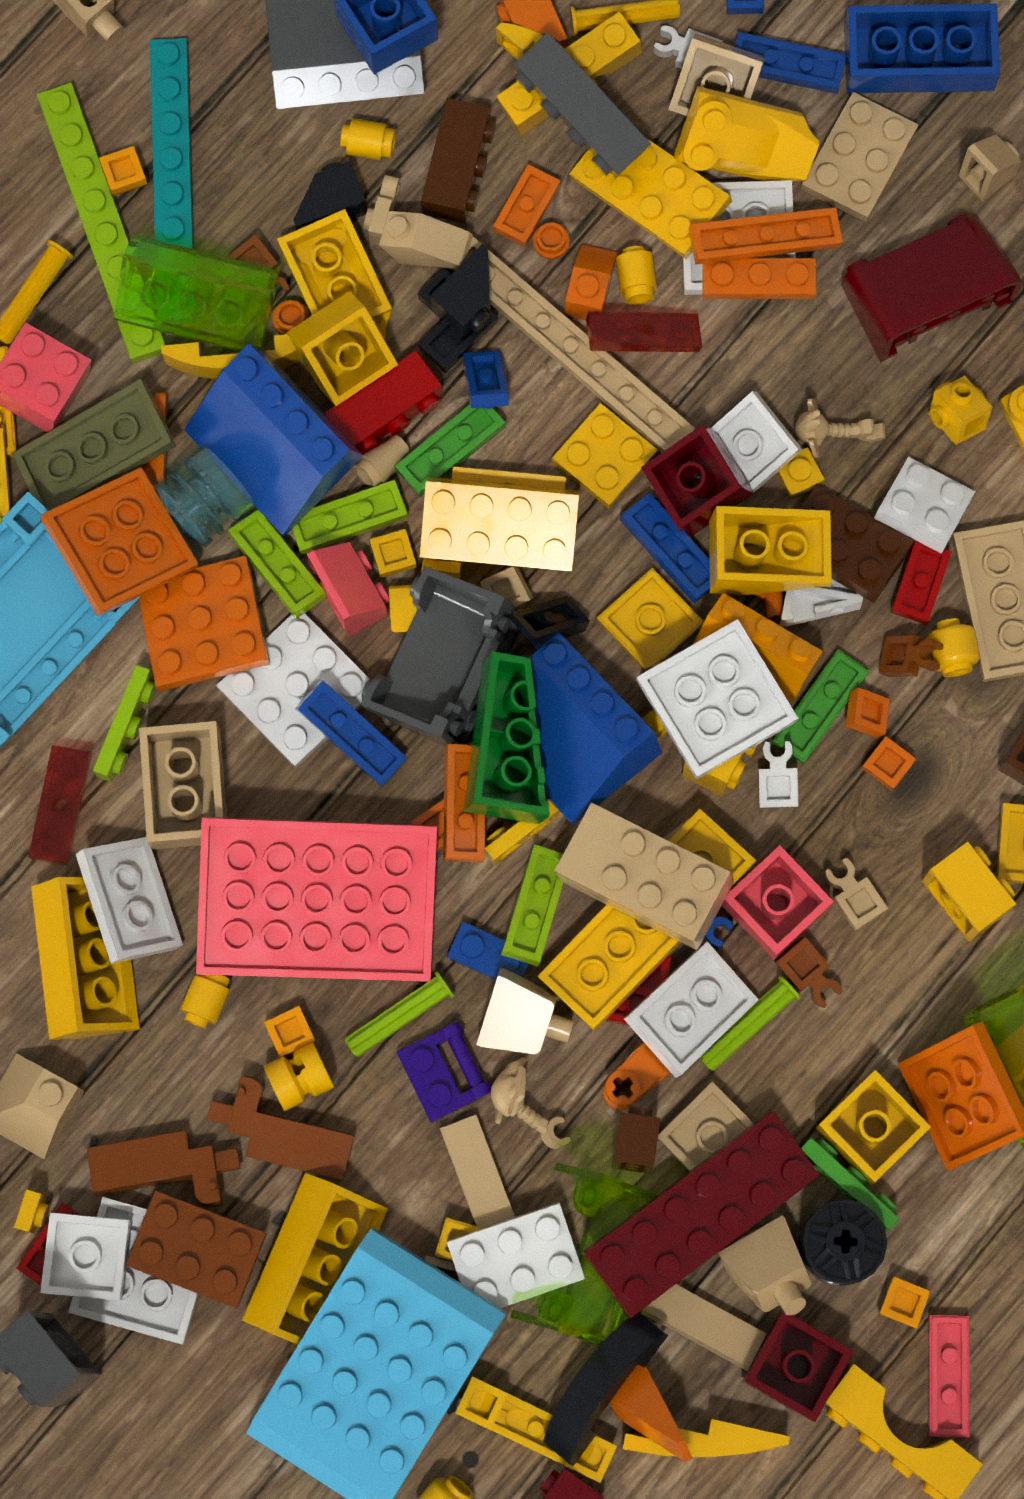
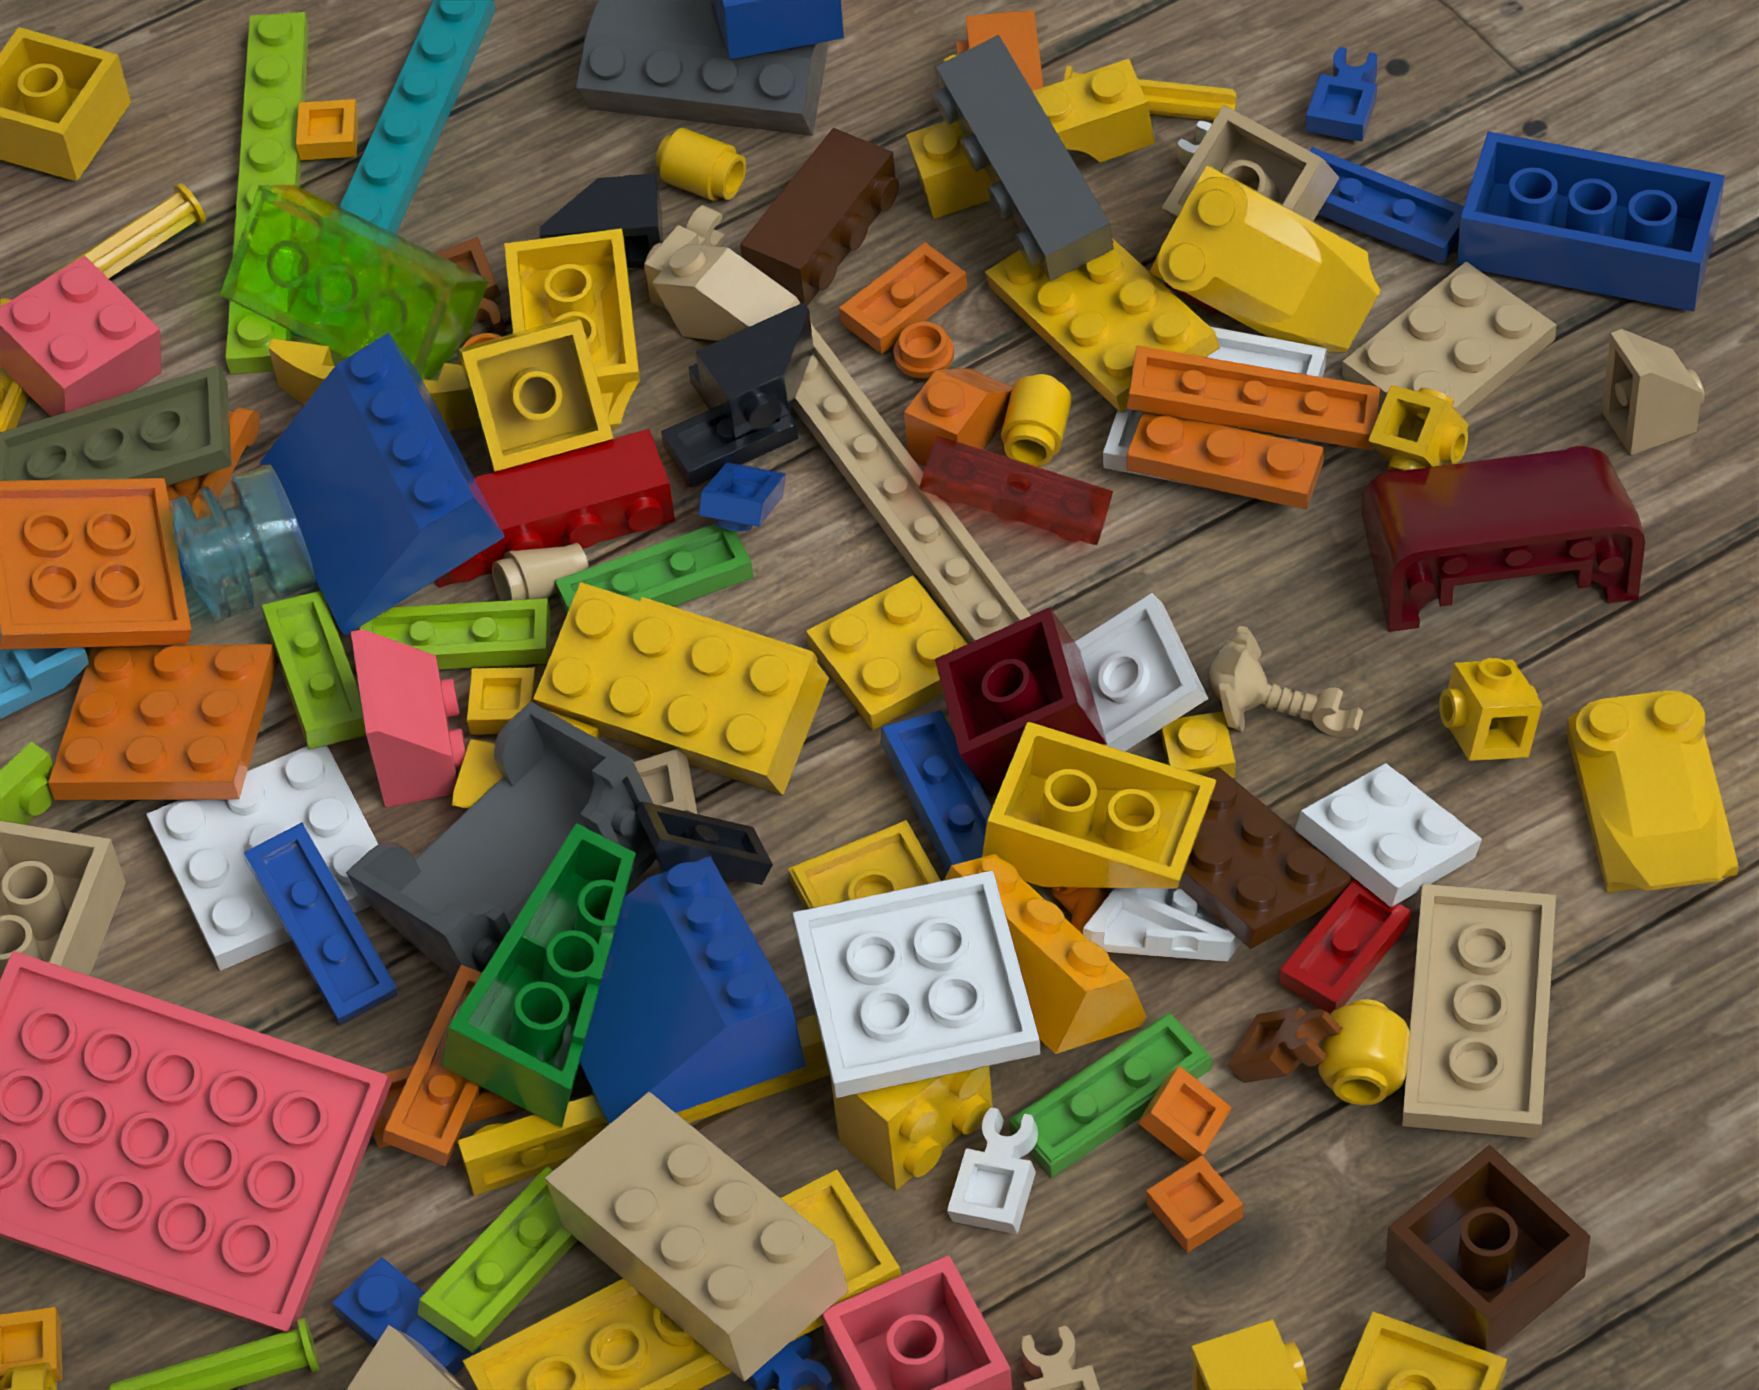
camera: 20 degrees right, 25 degrees down
none -> yellow brick [1368,384,1469,471]

